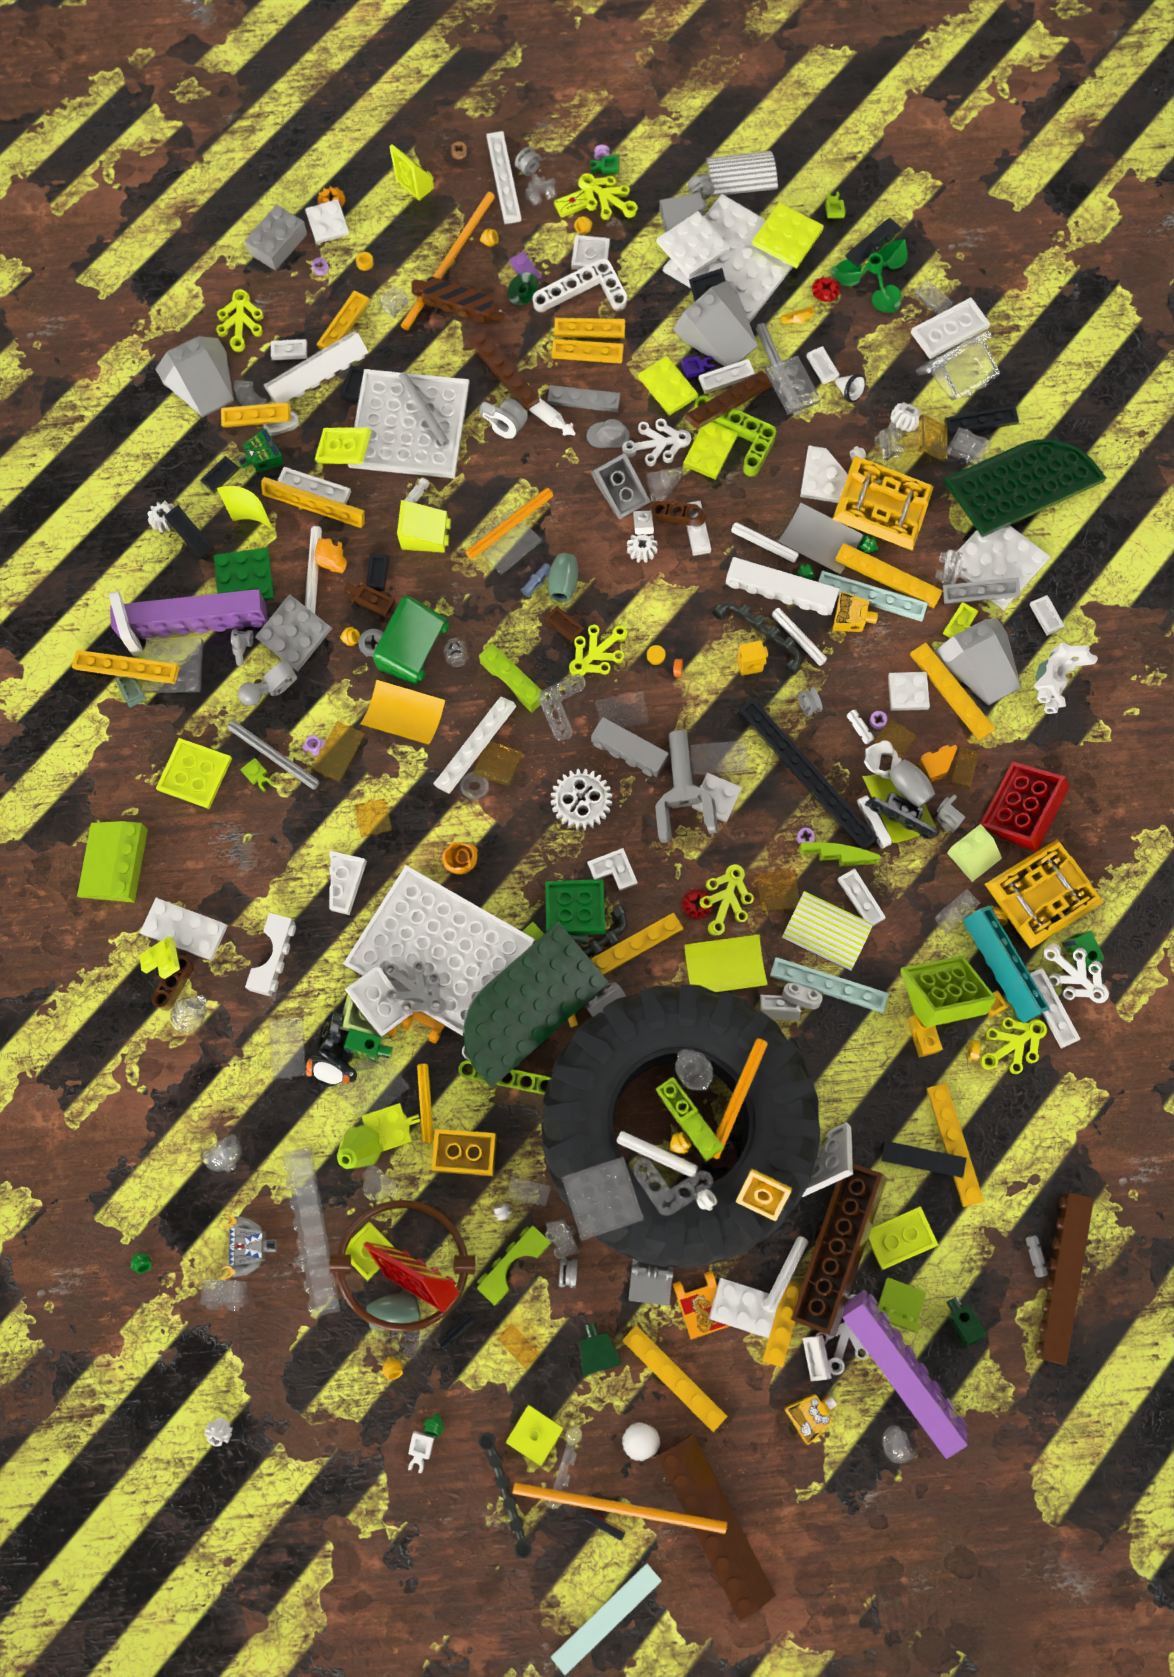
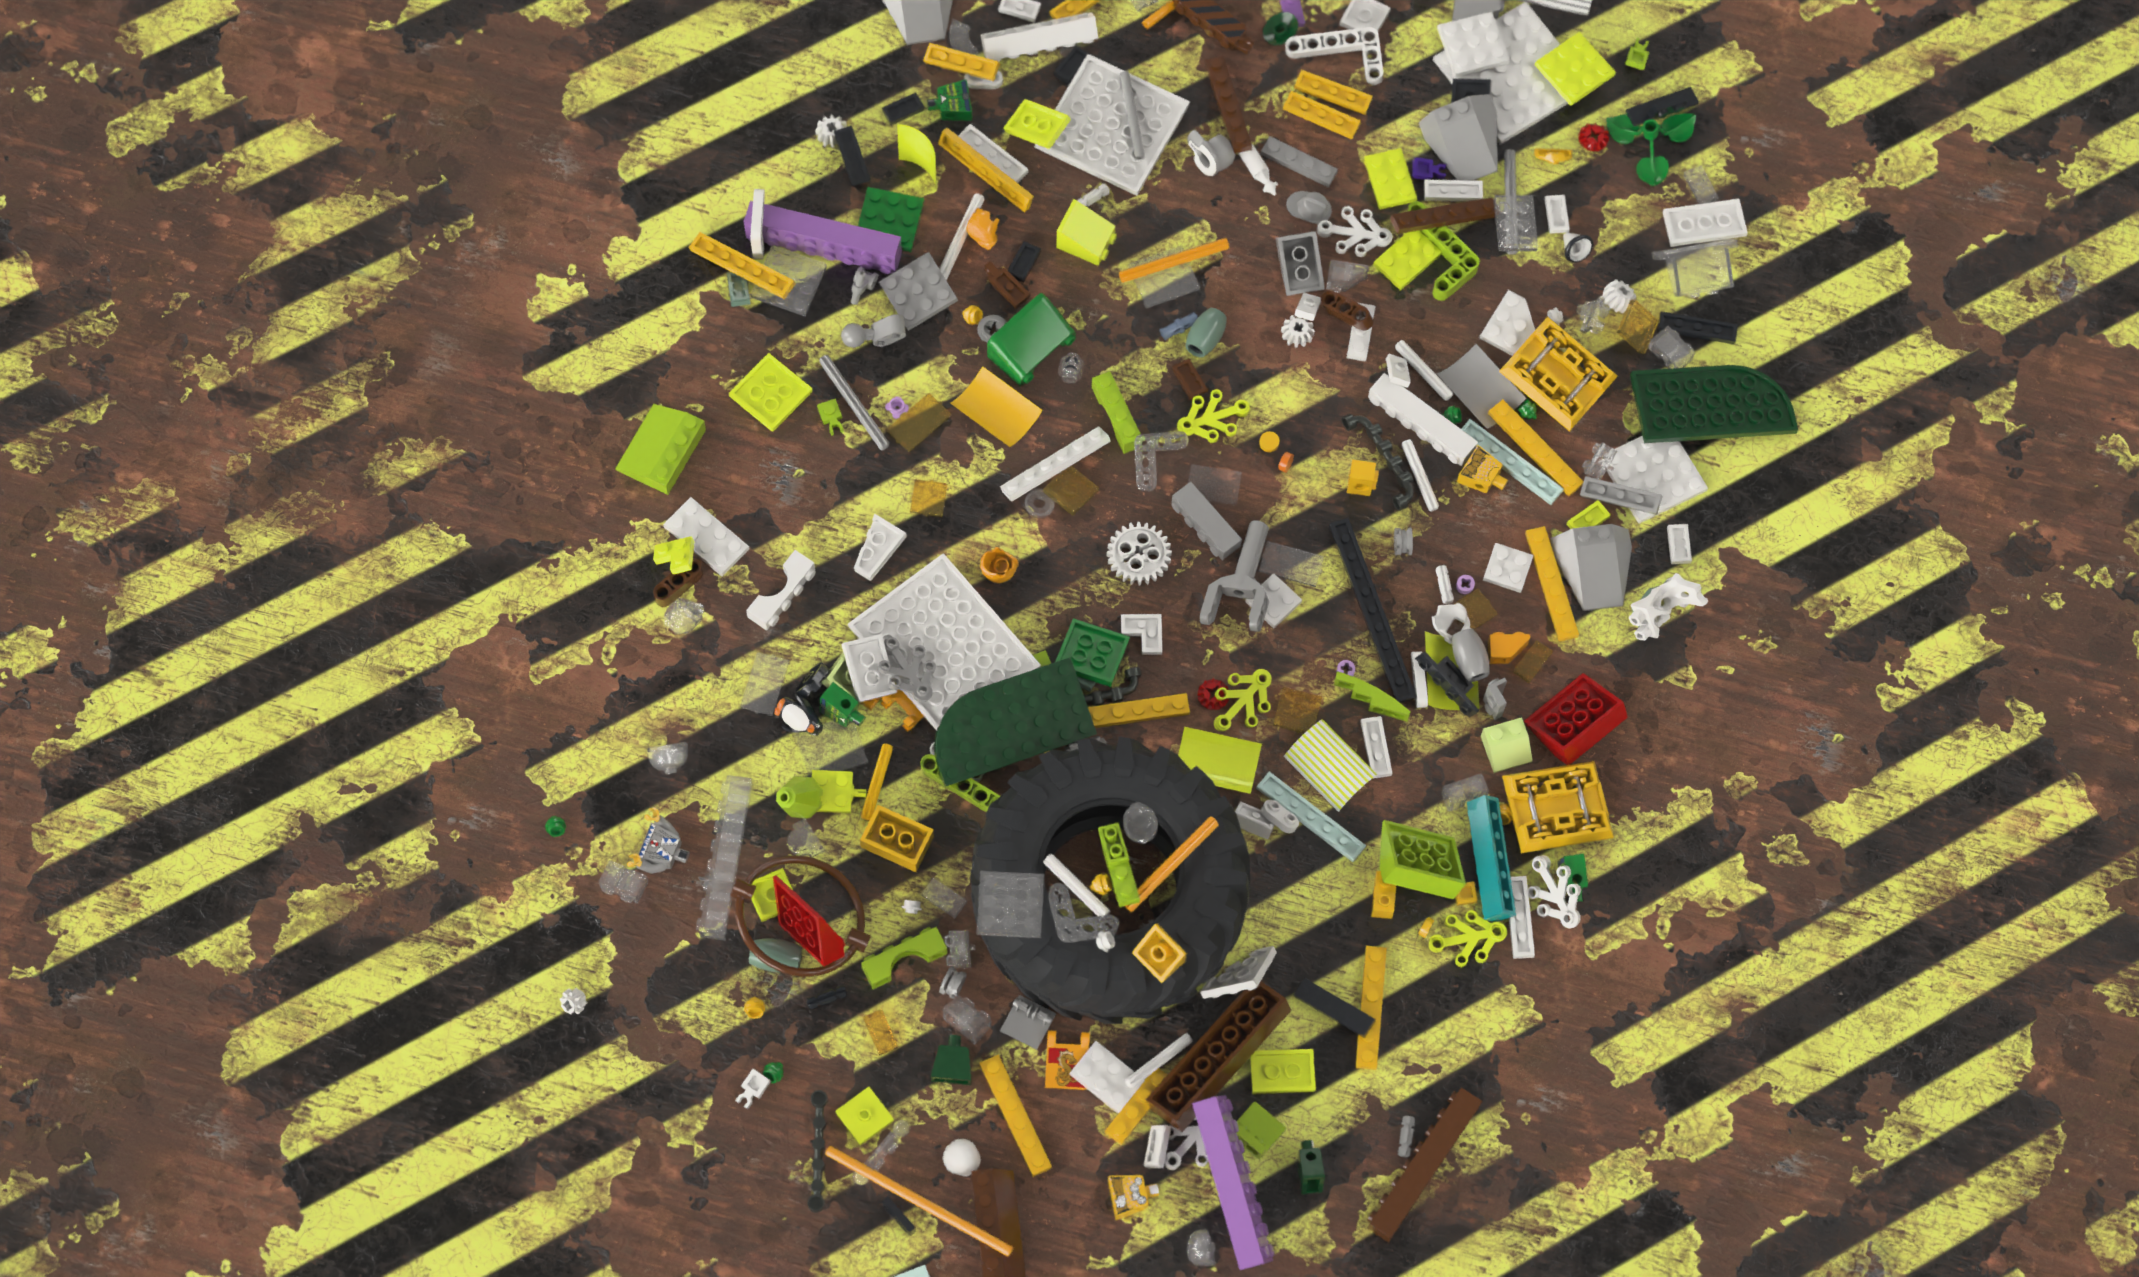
camera: 15 degrees right, 5 degrees down
none -> clear slope [943,995,991,1045]
none -> white plate [1386,354,1411,388]

